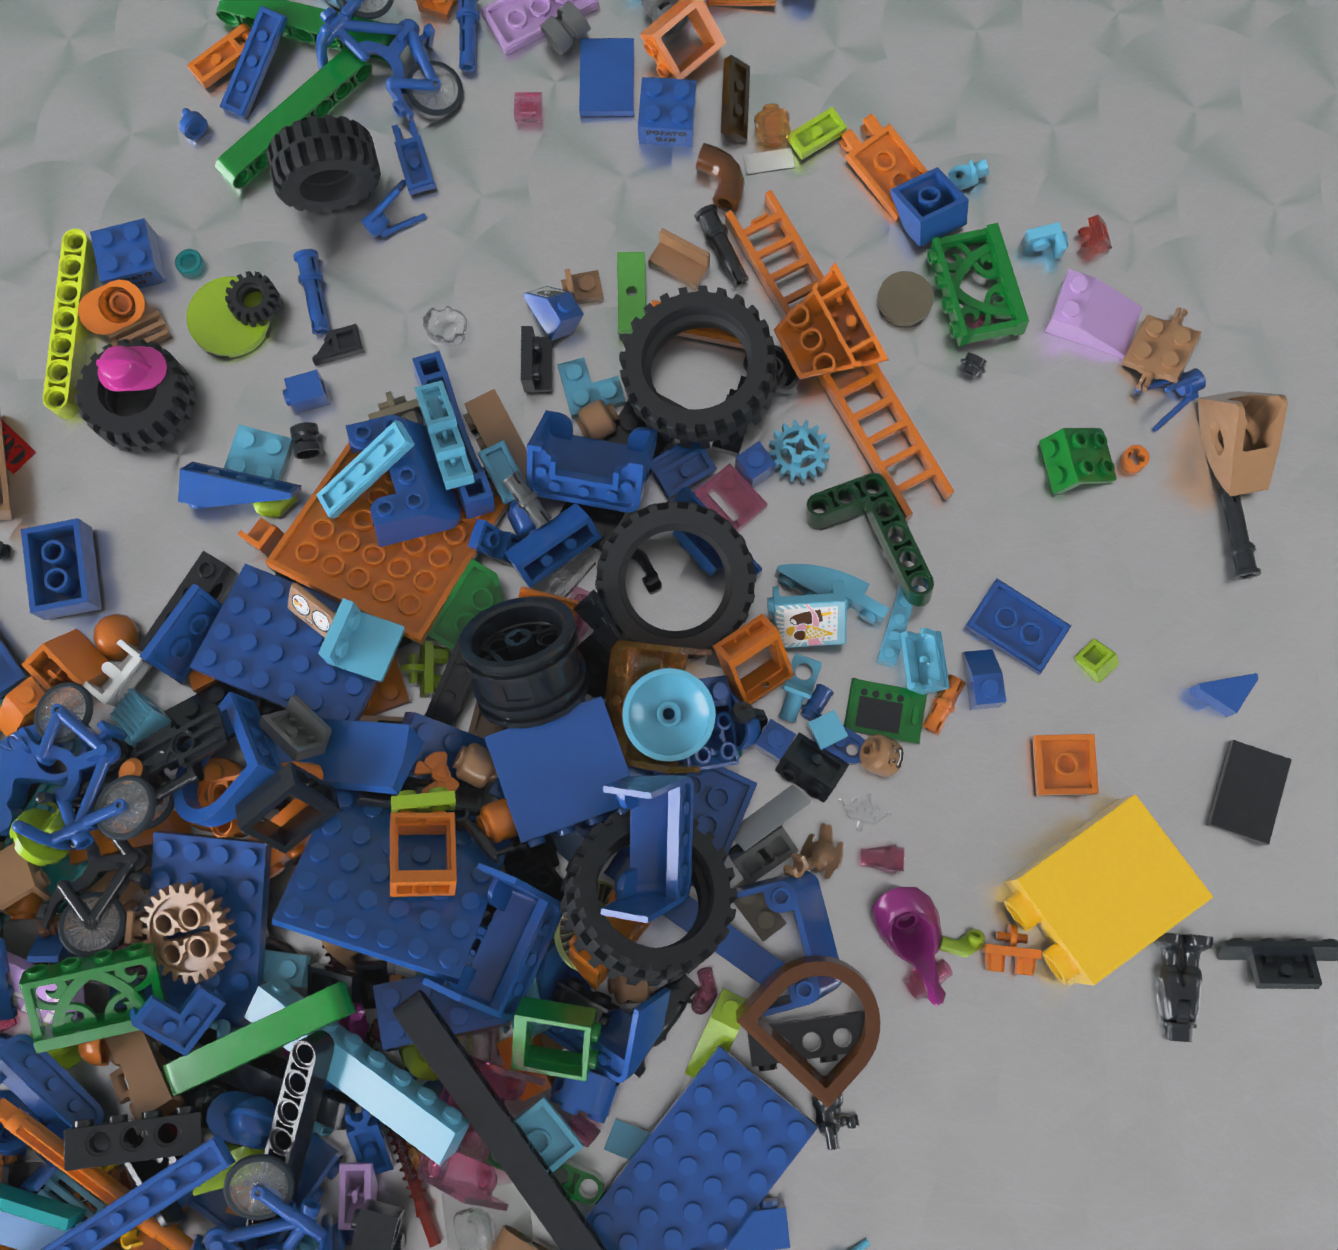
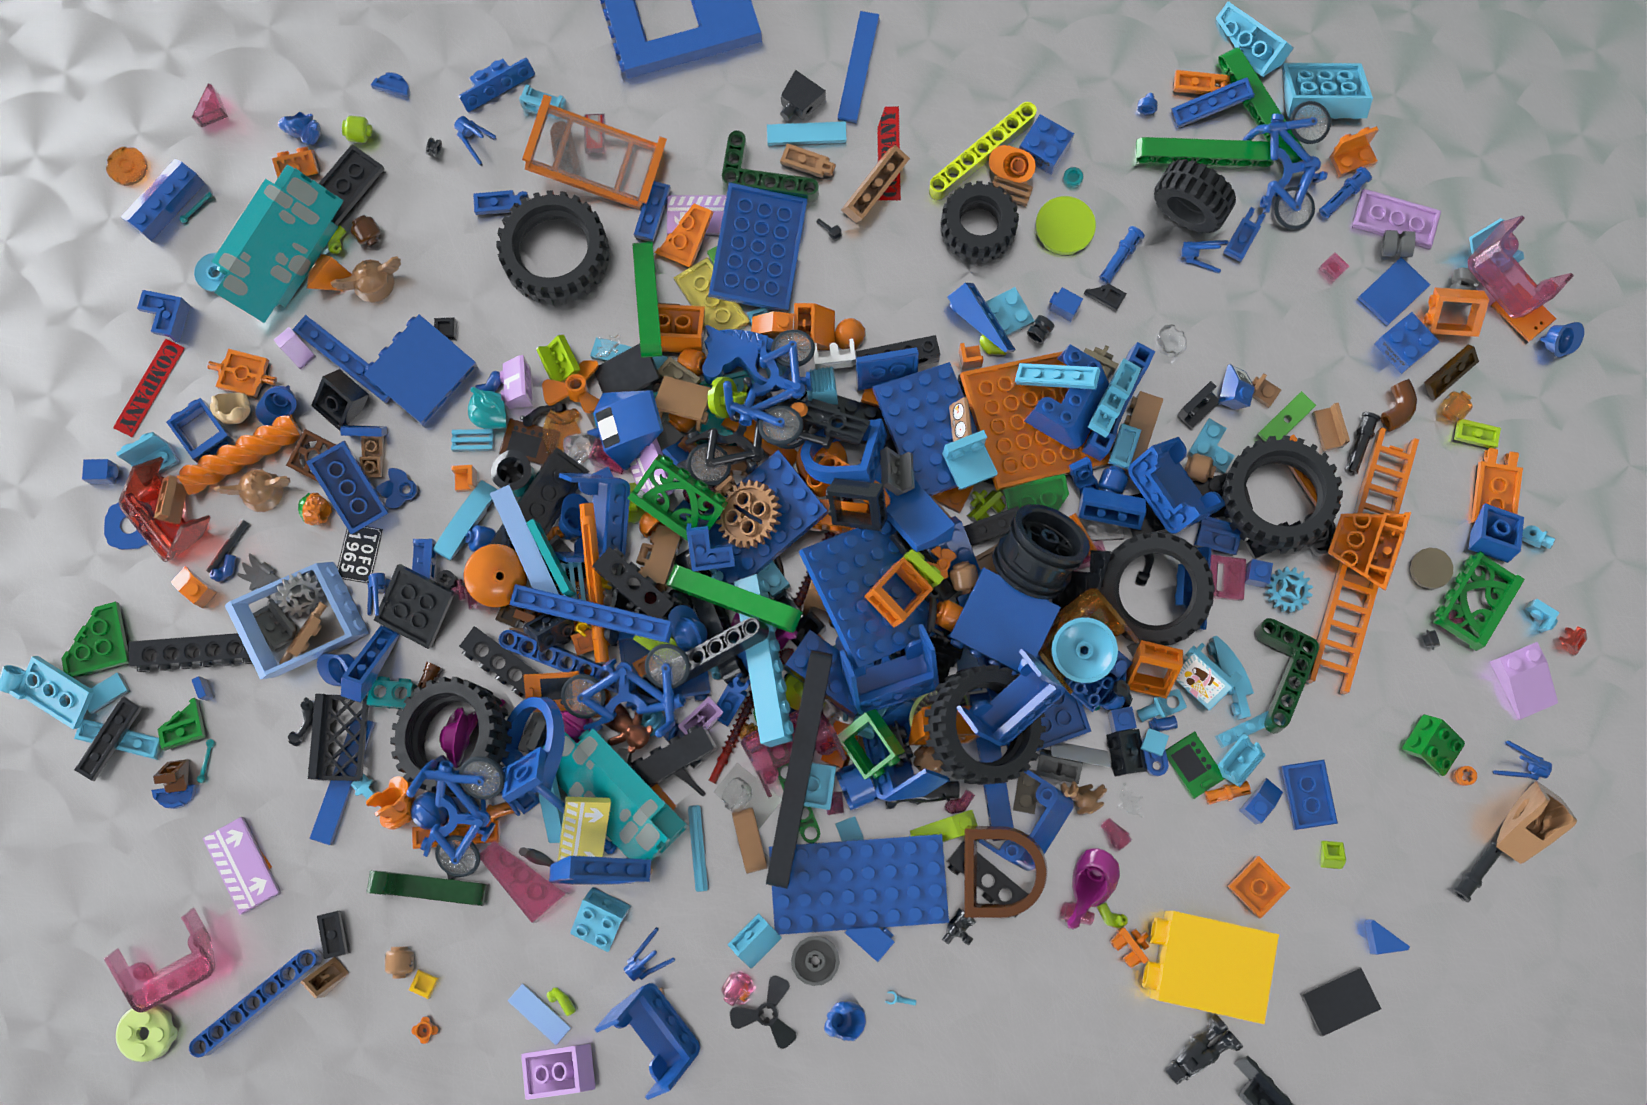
camera: 45 degrees right, 0 degrees up
blue brick [21,518,102,620] -> none
dark pink piece [96,345,167,392] -> none
black tyre [225,271,281,327] -> none
dark grey pin [502,471,552,529] -> none
white sticker [743,148,795,174] -> none
medium nougat head [859,734,904,777] -> none
medium nougat plate [1123,307,1202,392] -> none

